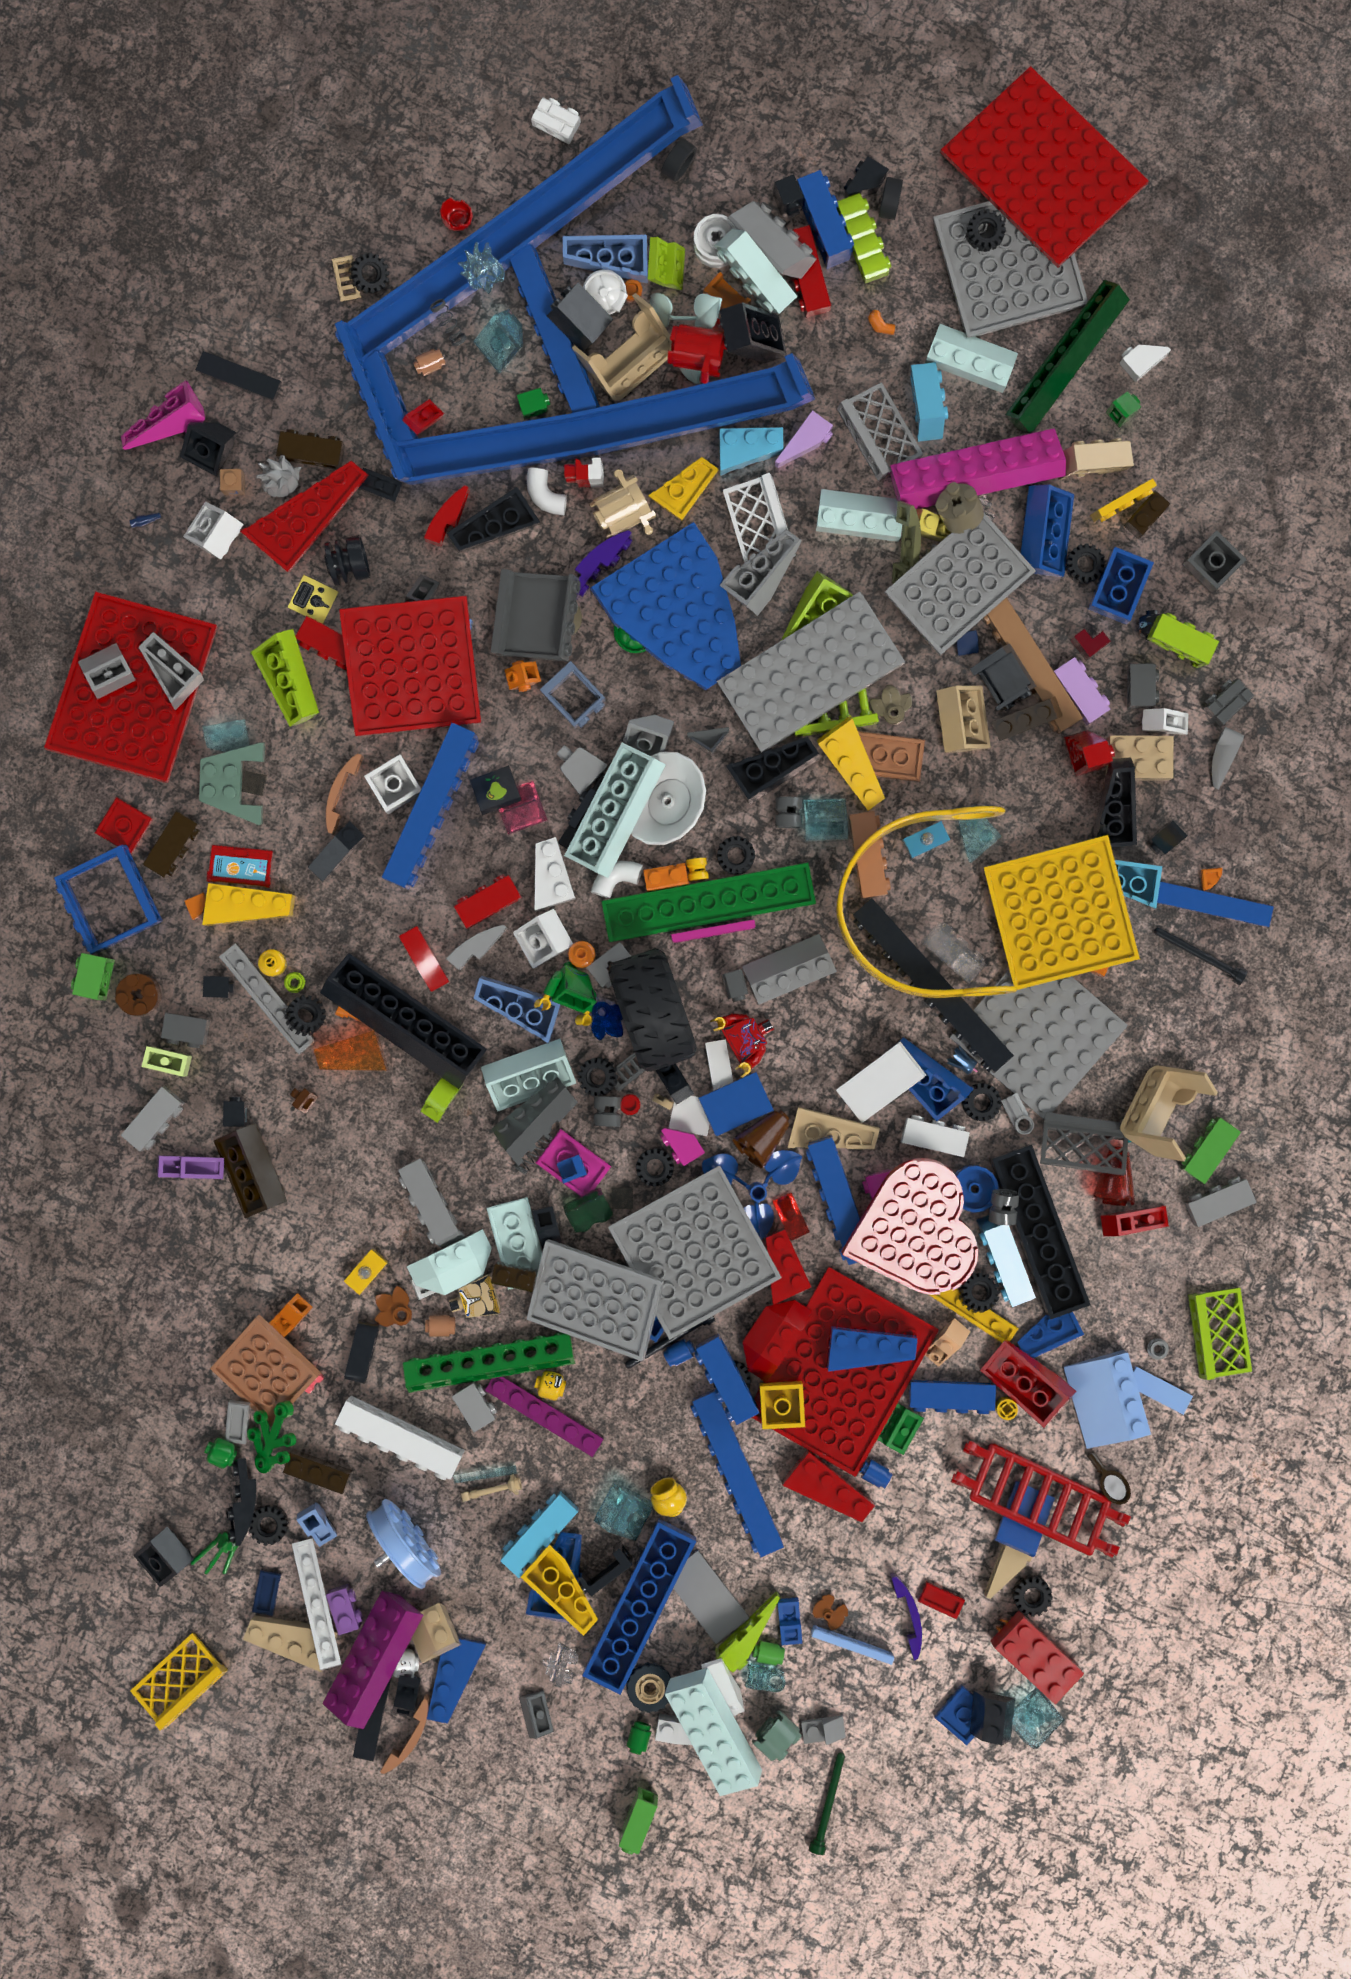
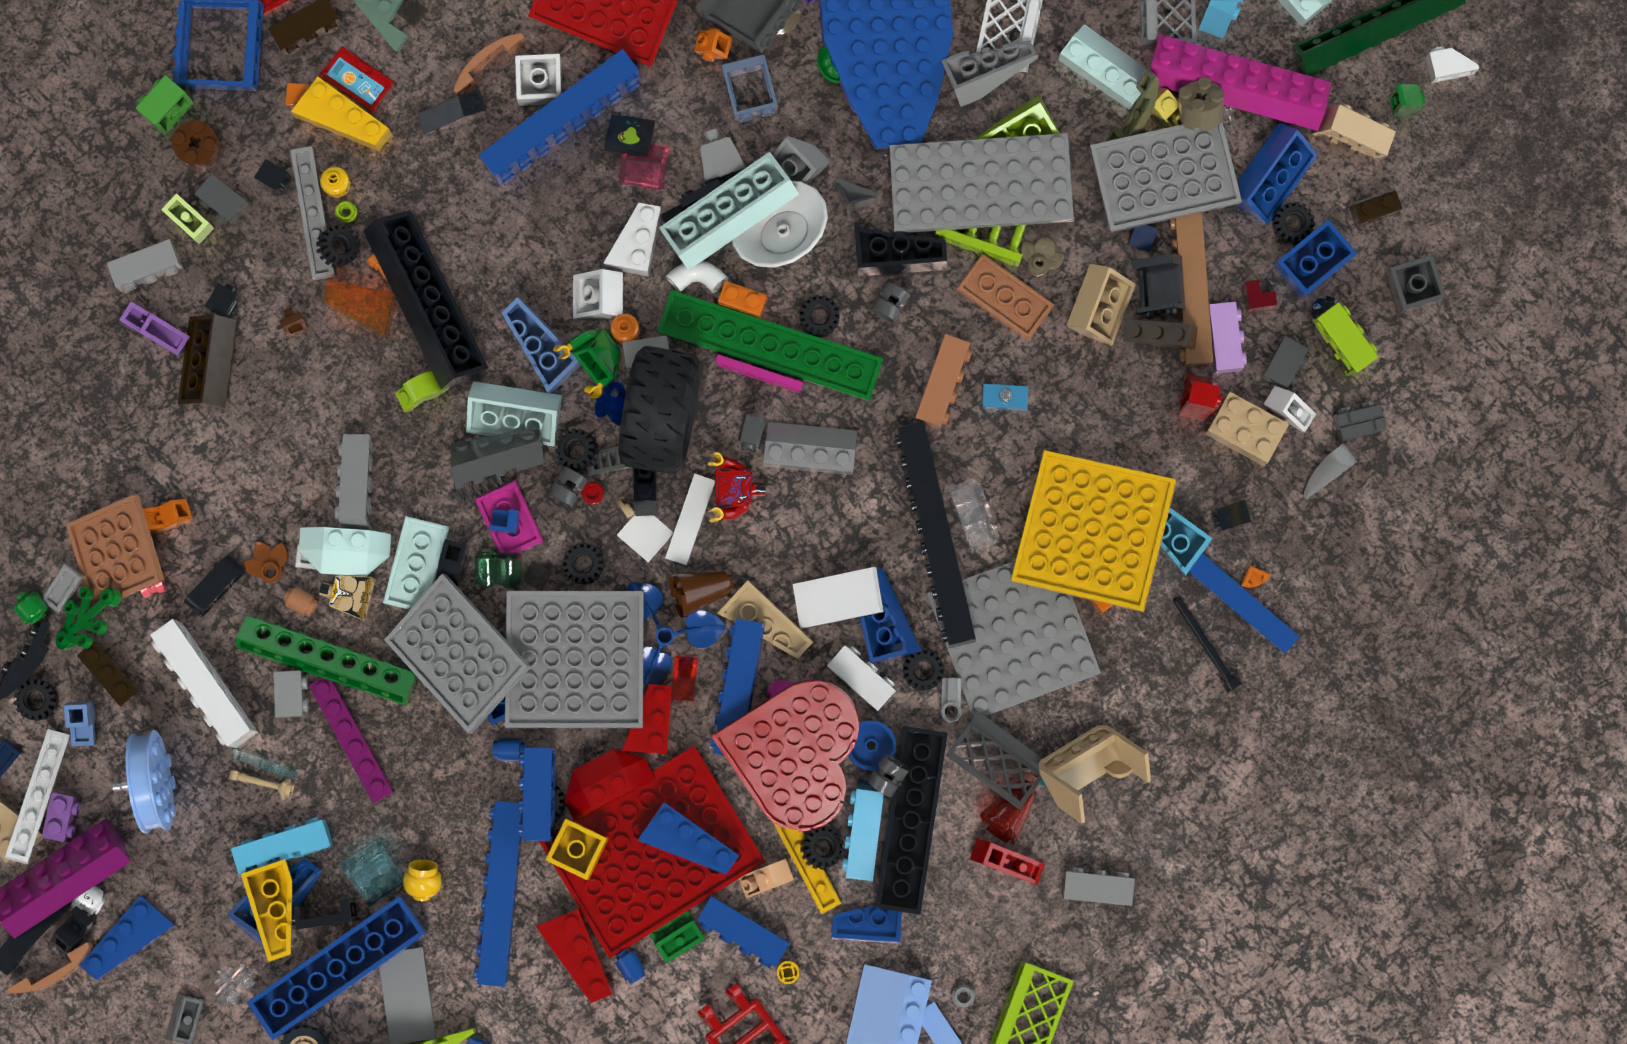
camera: 30 degrees right, 5 degrees down
yellow piece [344,1248,389,1295] -> none
red slope [399,926,450,992] -> none
tan slope [412,1603,461,1663] -> none
light grey slope [446,925,508,970] -> none
red brick [454,874,522,929] -> none
dark brown brick [491,1261,538,1292] -> none
yellow head [534,1370,566,1401] -> none
black piece [625,1316,716,1369] -> none
dark pink slope [660,1128,705,1166] -> none
yellow wheel [686,858,709,881] -> none
blue tile [699,1072,774,1136] -> none
clear light blue slope [803,799,848,842] -> none
yellow wedge [817,715,885,811] -> none
yellow piece [836,806,1017,998] -> none
flat silver piece [947,1045,978,1075] -> none
clear light blue wing [958,805,1002,864] -> none
red slope [980,1340,1077,1428] -> none
yellow plate [1090,478,1157,523] -> none
black wedge [1091,757,1137,847] -> none
bright green brick [1180,1117,1241,1184] -> none

